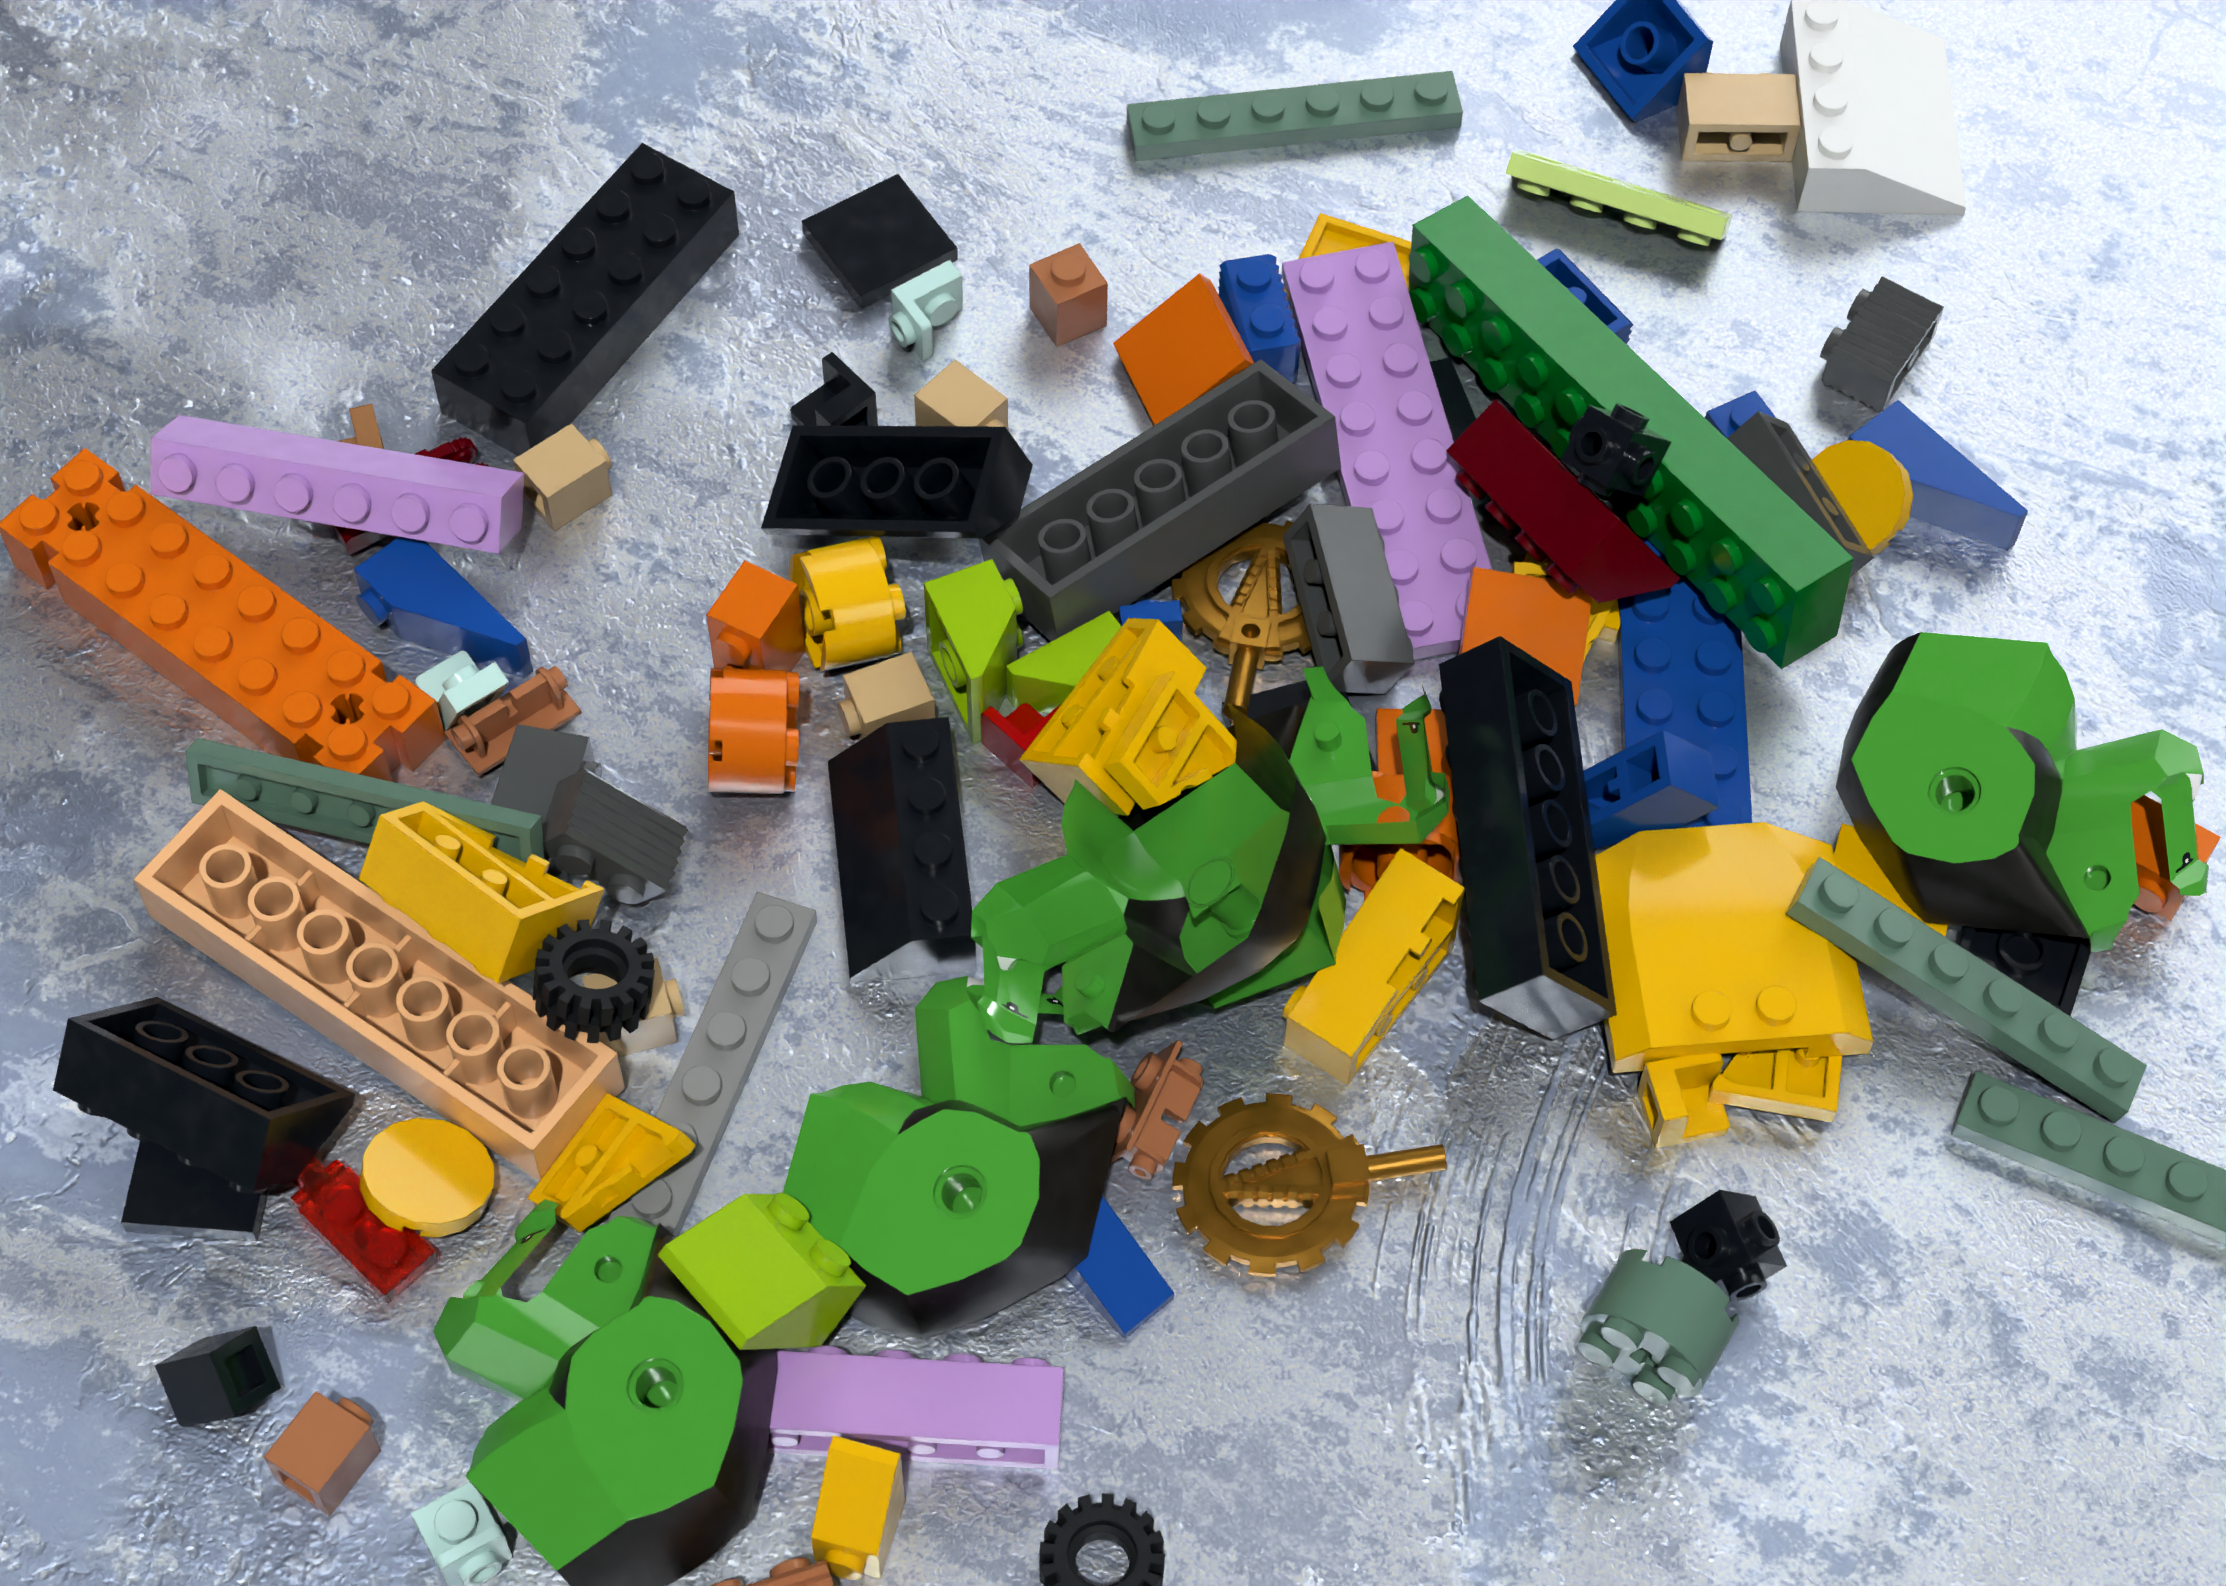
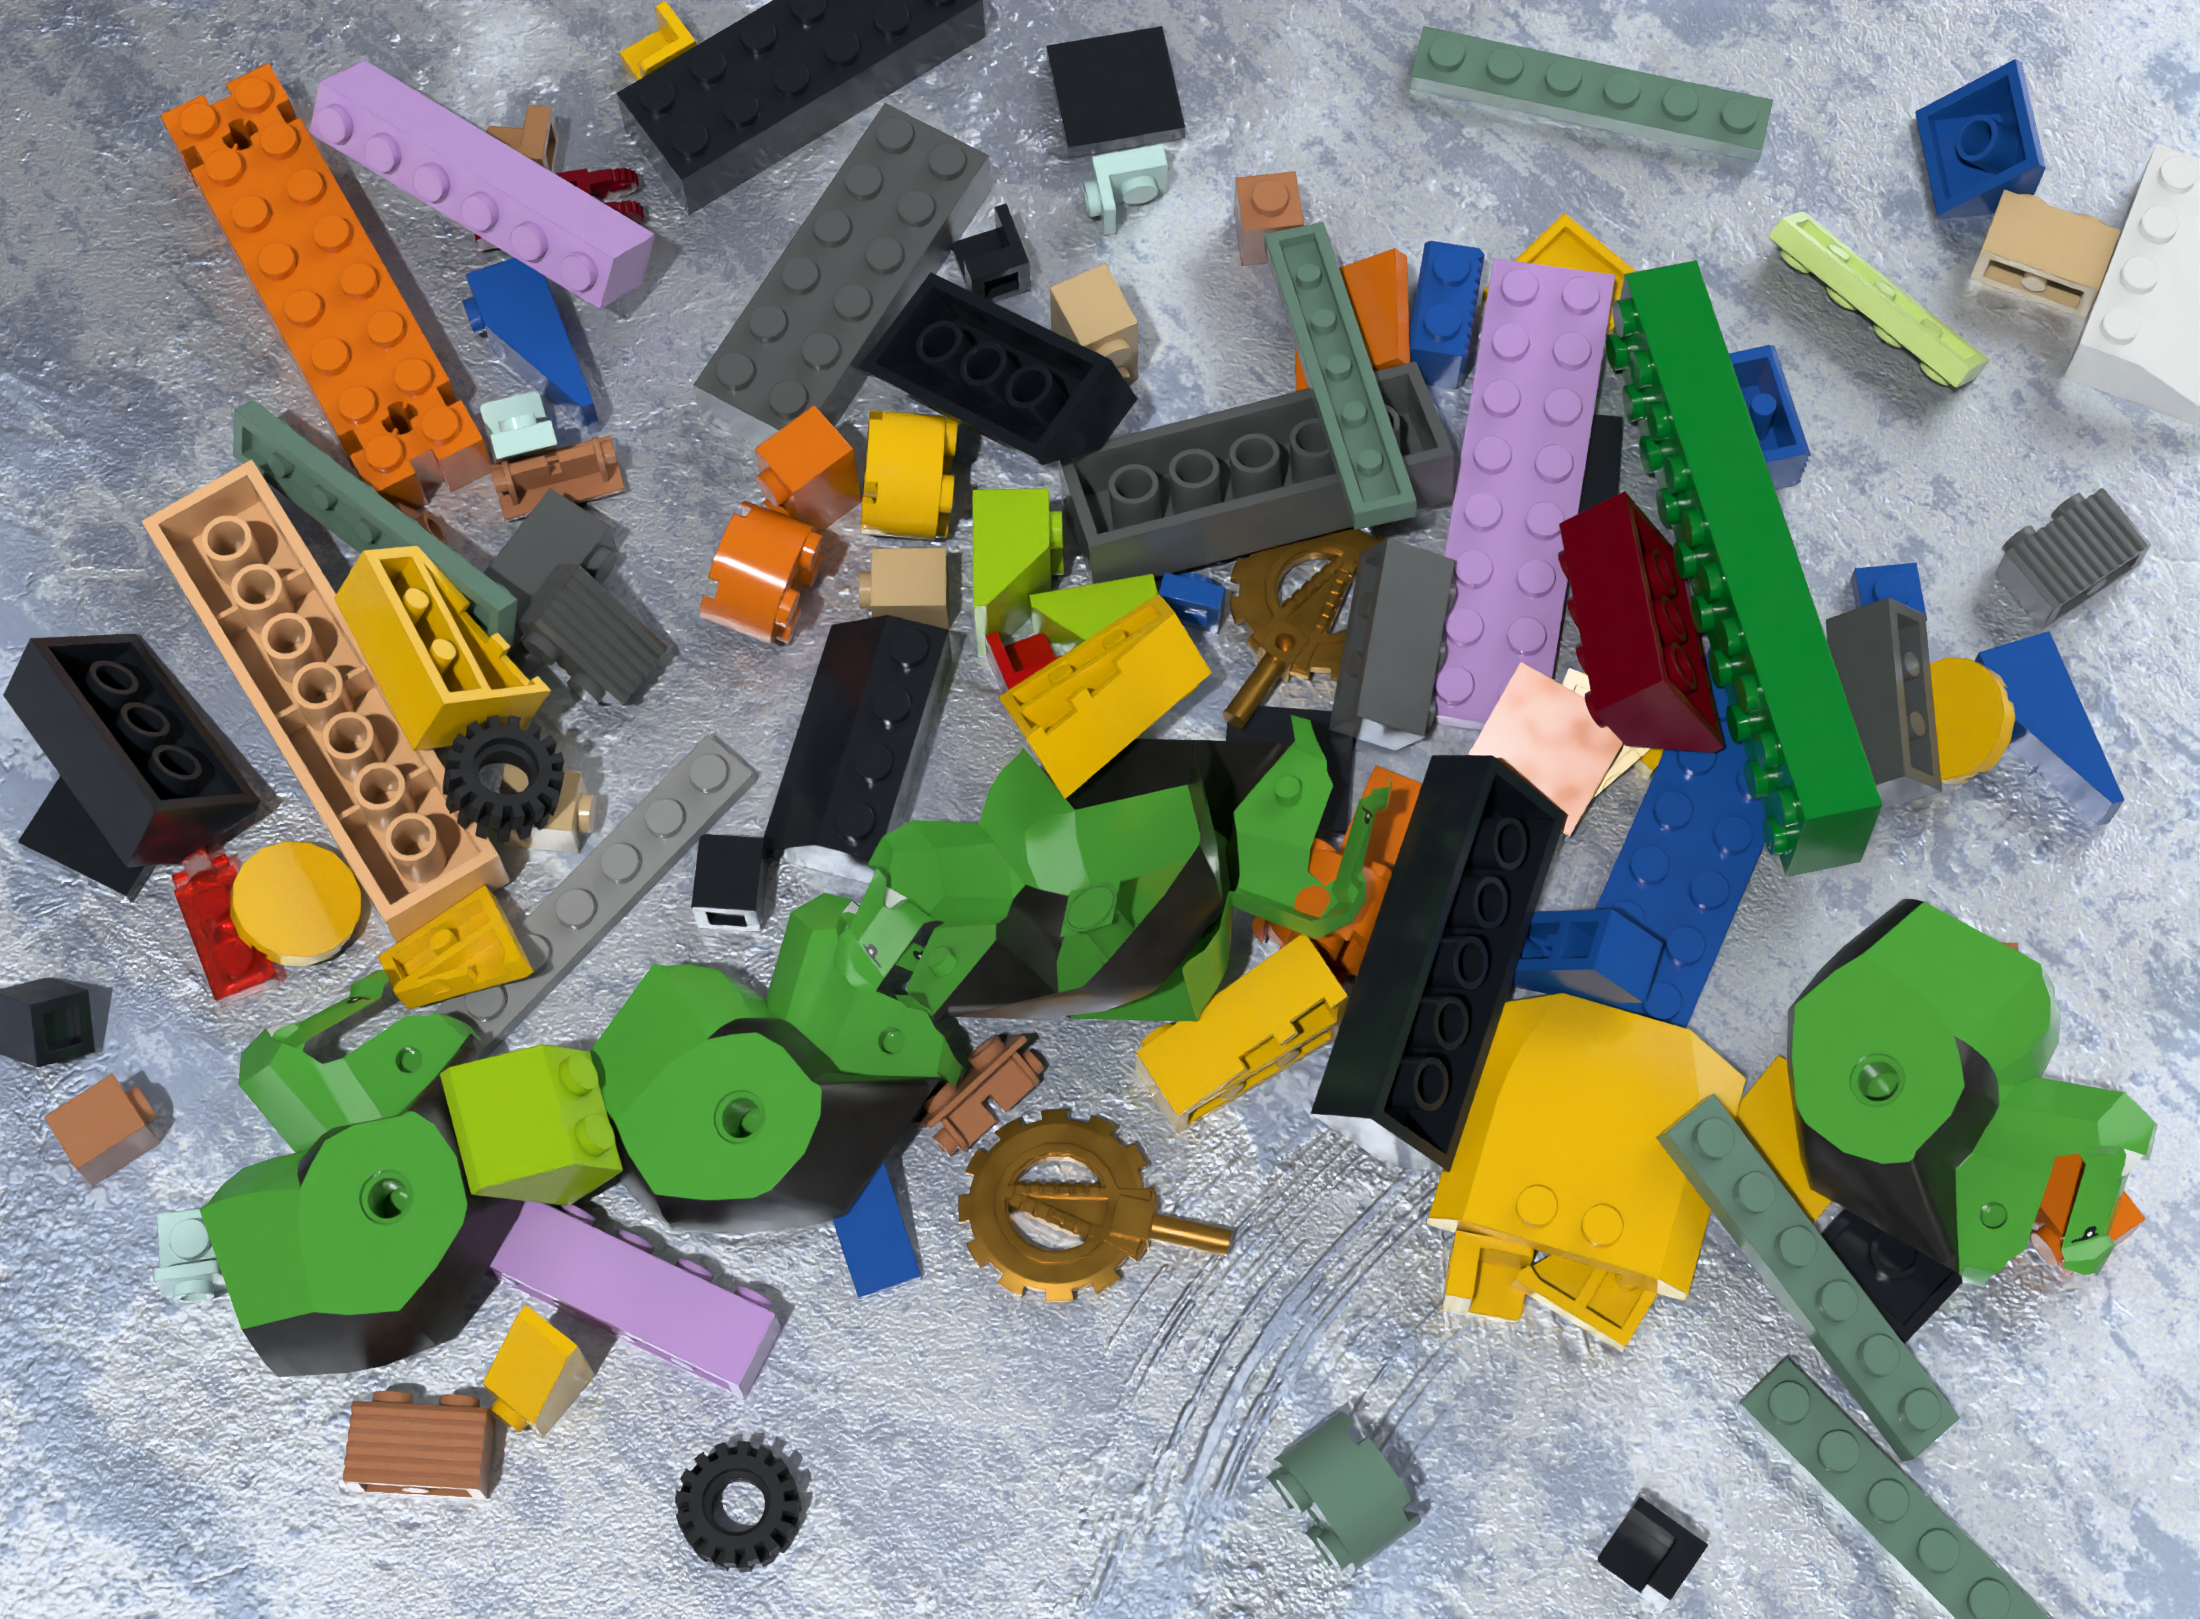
camera: 25 degrees right, 10 degrees up
tan brick [513,423,612,532] -> none
yellow wing [1103,671,1237,810] -> none
black brick [1561,403,1671,497] -> none
black brick [1669,1190,1787,1301] -> none
none -> yellow panel [619,0,696,82]
none -> black panel [691,834,769,932]
none -> dark grey brick [693,103,991,447]
none -> sand green plate [1264,222,1417,530]
none -> black panel [1597,1497,1708,1612]

